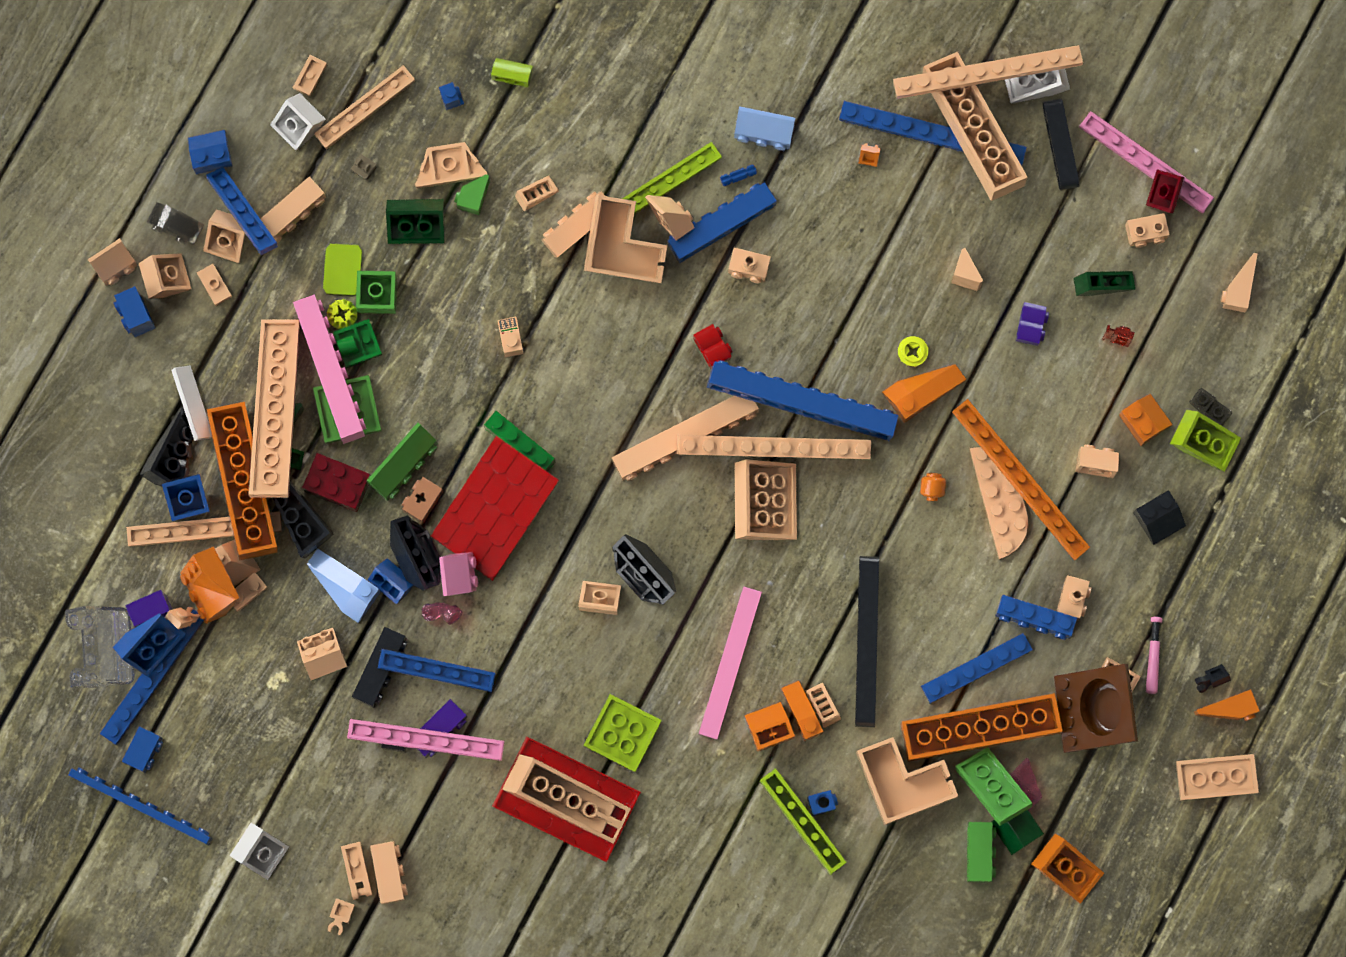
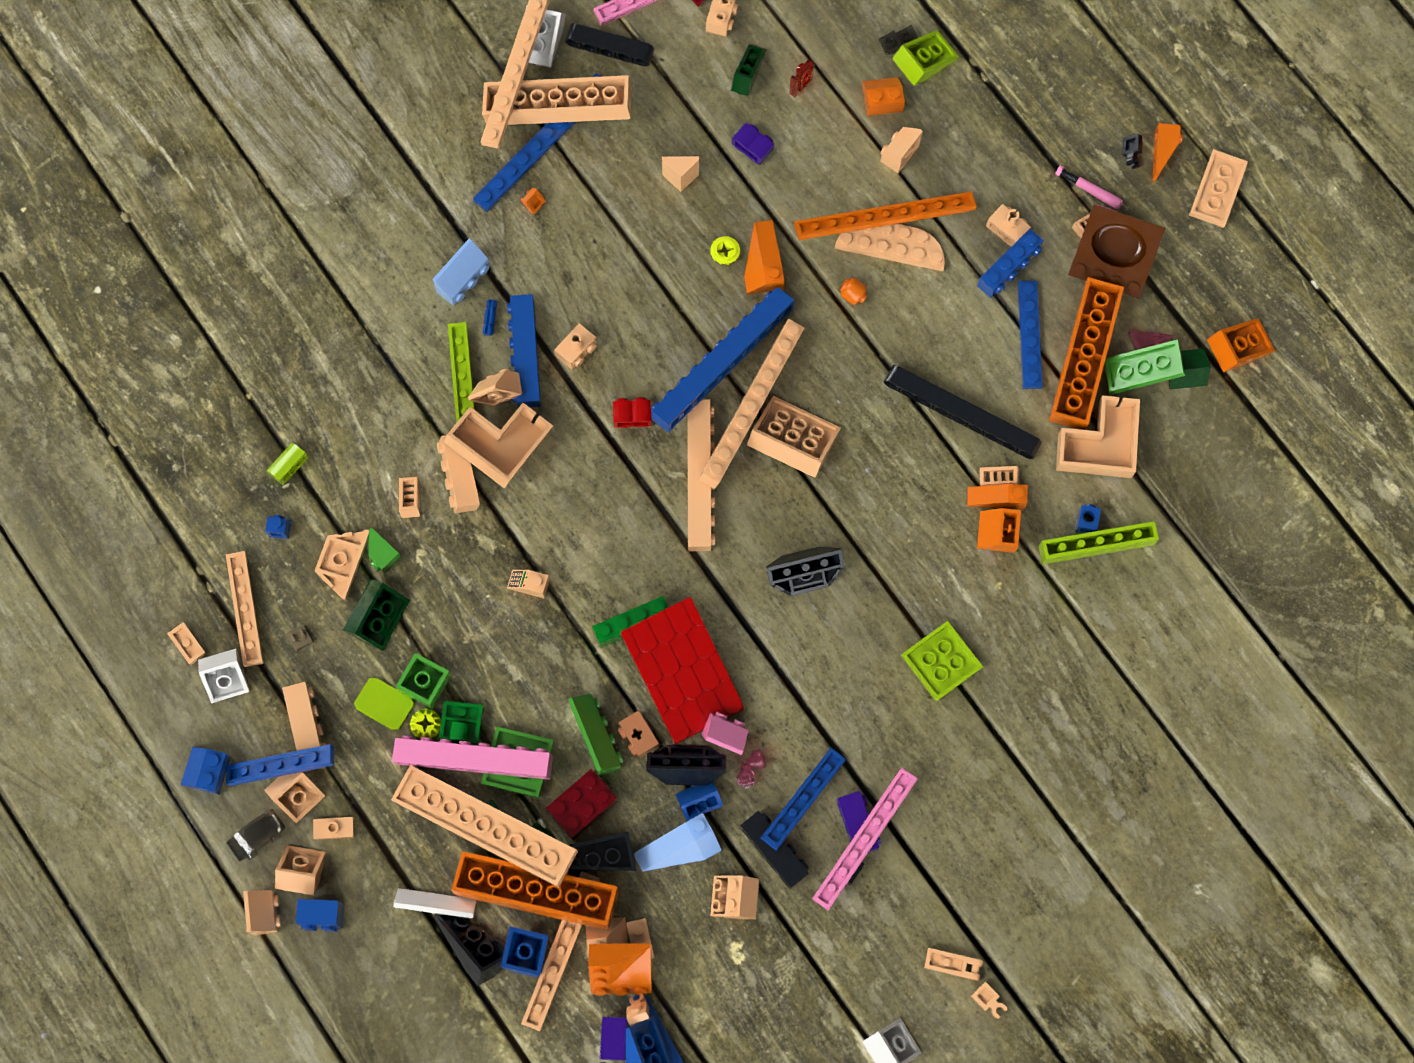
camera: 65 degrees left, 5 degrees down
light nougat brick [370,841,408,905] -> none
piece [492,737,641,862] -> none
light nougat slope [578,581,621,615] -> none
bright pink tile [699,586,762,740] -> none
bright green brick [967,822,996,882] -> none
black slope [1133,490,1186,545] -> none

